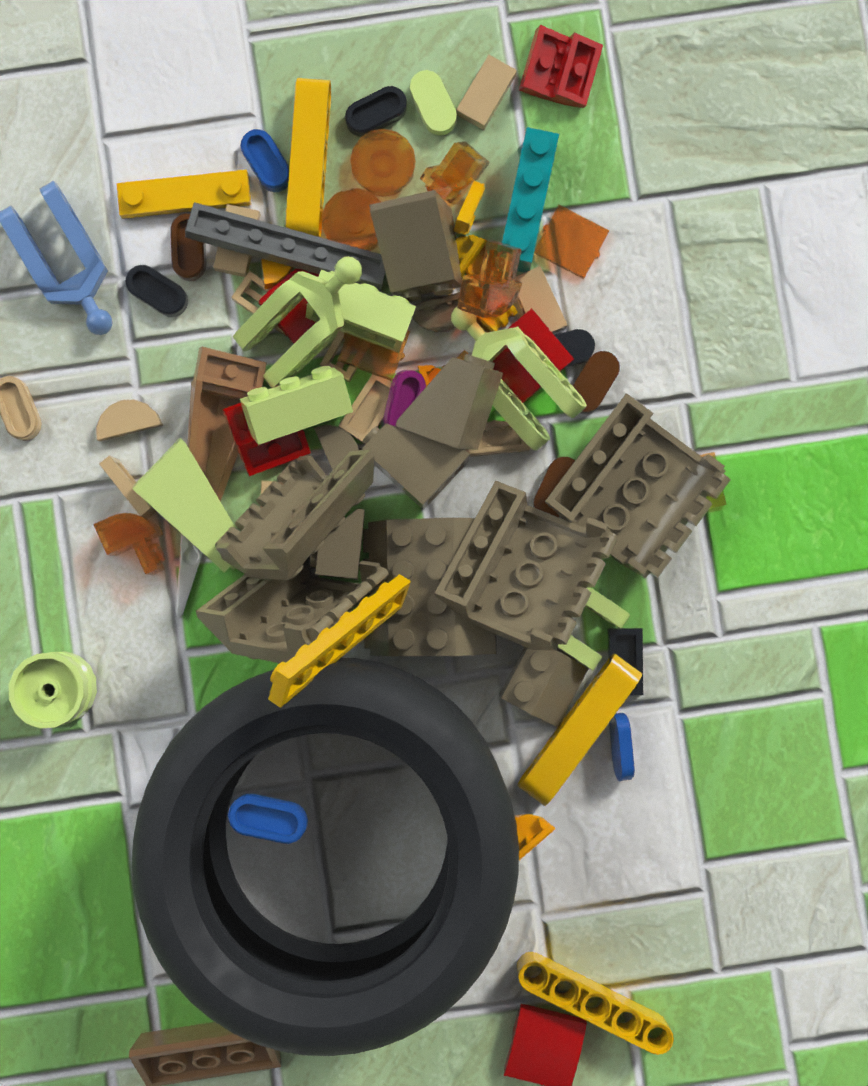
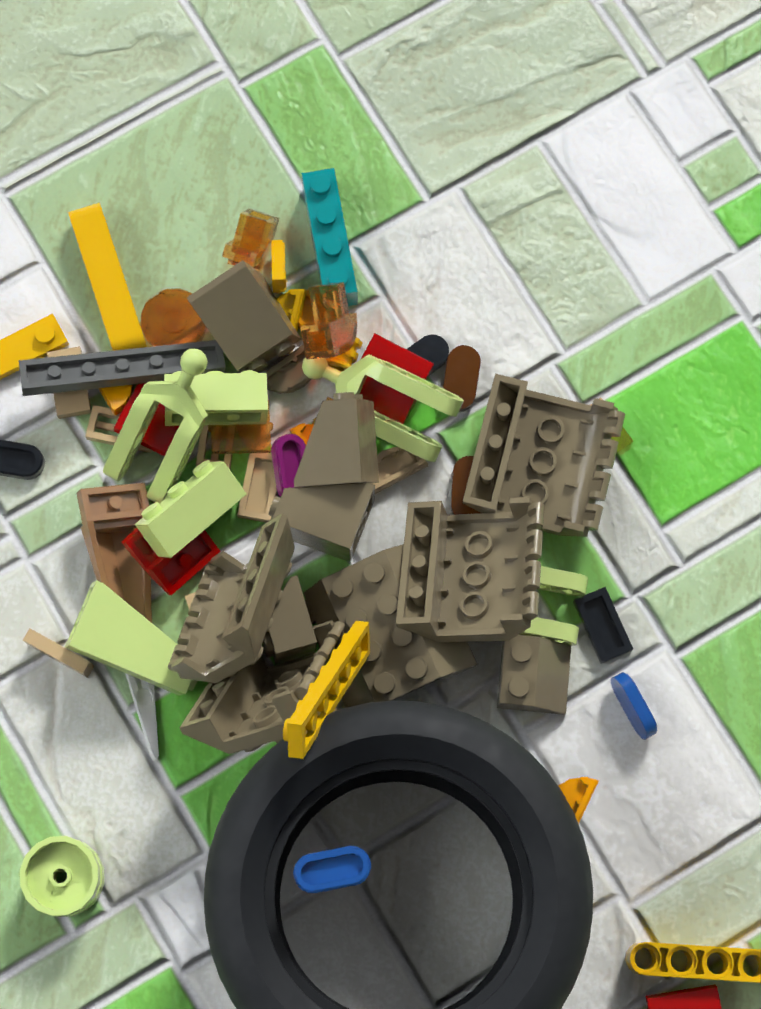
camera: 25 degrees left, 10 degrees down
clear orange brick [93,513,165,575] -> none
tan tile [96,399,163,441] -> none
reddish brown tile [170,213,207,281] -> none
blue tile [240,129,289,192] -> none
dark tan tile [314,425,359,470] -> none
black tile [345,86,407,137] -> none
clear orange tile [350,129,416,197] -> none
yellowish green tile [410,70,457,135] -> none
tan tile [456,55,517,130] -> none
tan tile [510,266,567,334] -> none
yellow beam [517,653,642,806] -> none
red slope [519,25,603,108] -> none
clear orange piece [534,205,609,279] -> none

